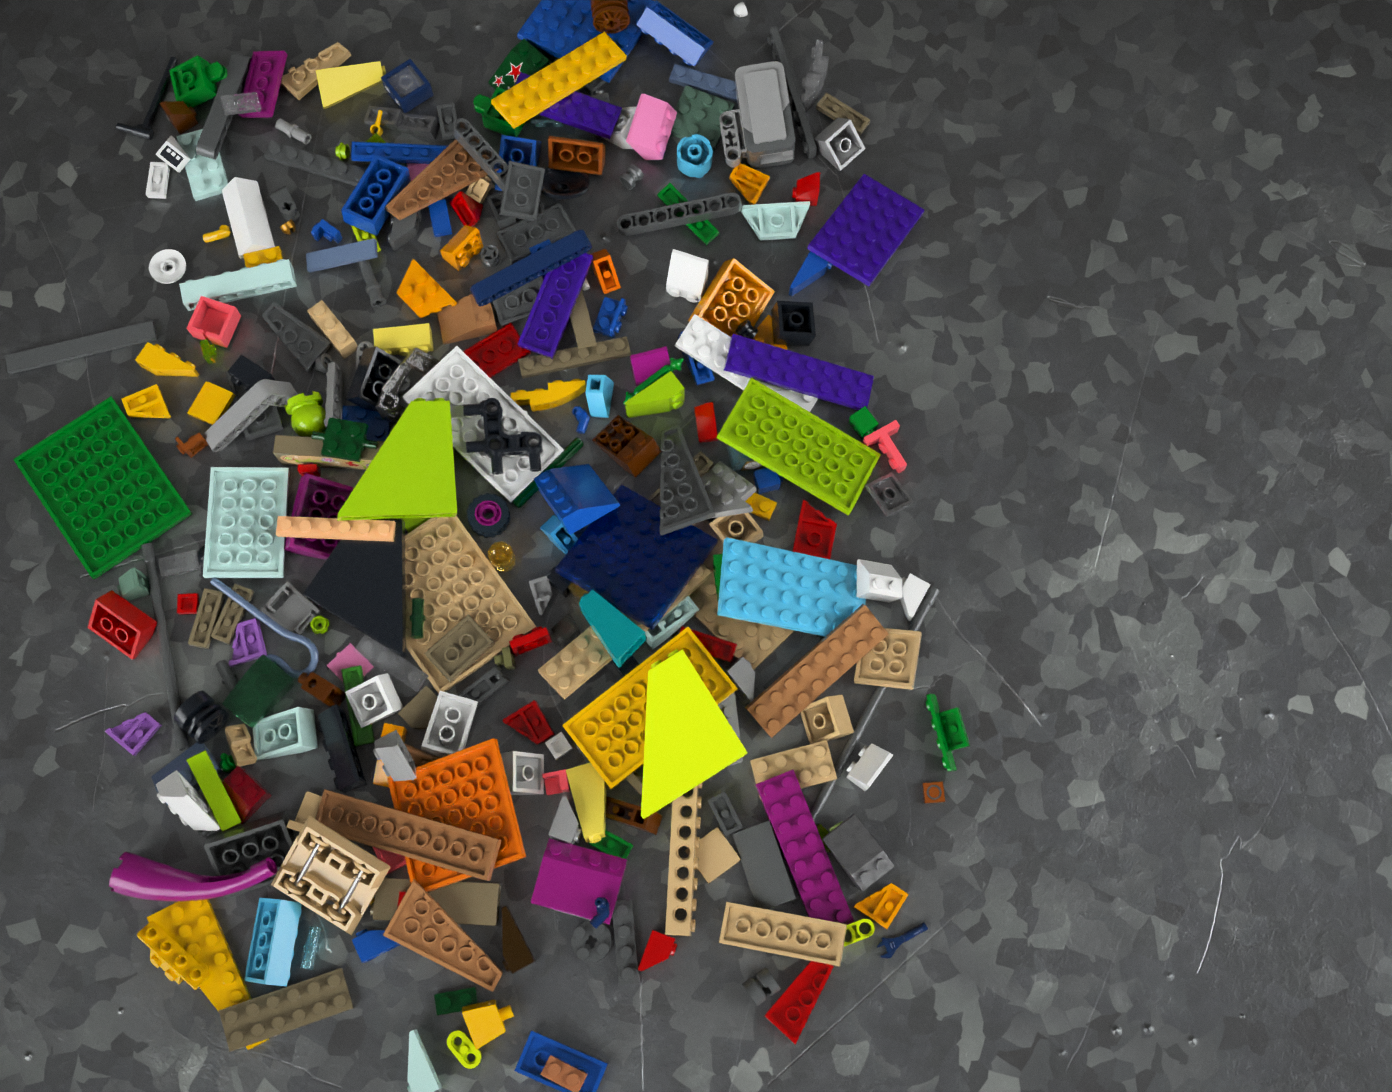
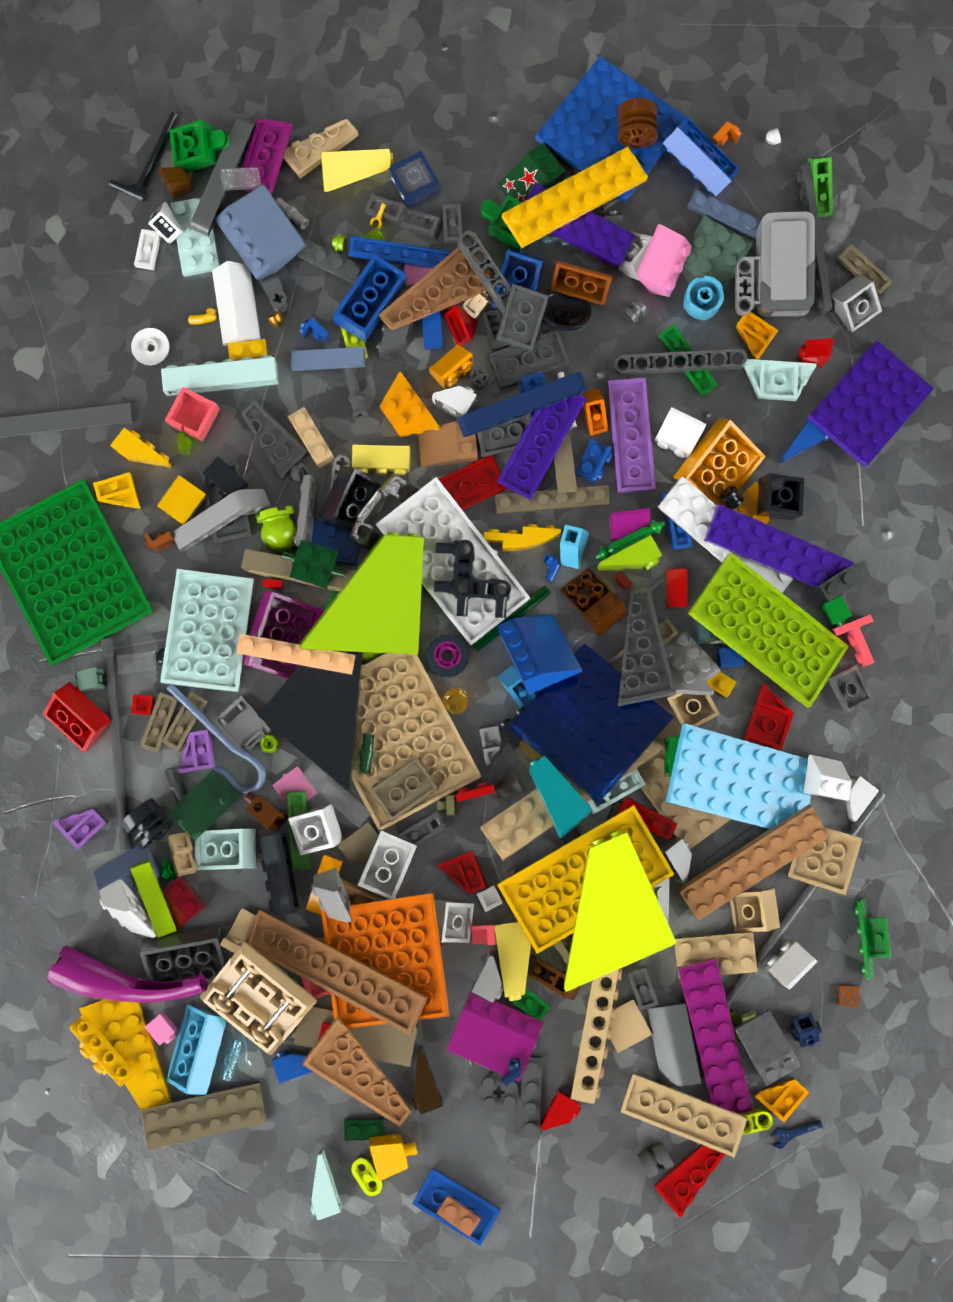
camera: 10 degrees right, 10 degrees up
none -> bright pink brick [145,1011,178,1046]
none -> sand blue slope [215,185,306,280]
none -> white slope [432,386,477,418]
none -> medium lavender plate [607,378,656,493]
none -> clear red tile [614,570,633,591]
none -> orange bracket [712,121,741,146]
none -> dark blue brick [791,1012,822,1048]
none -> bright green slope [807,155,833,217]
none -> pearl dark grey plate [817,566,859,602]

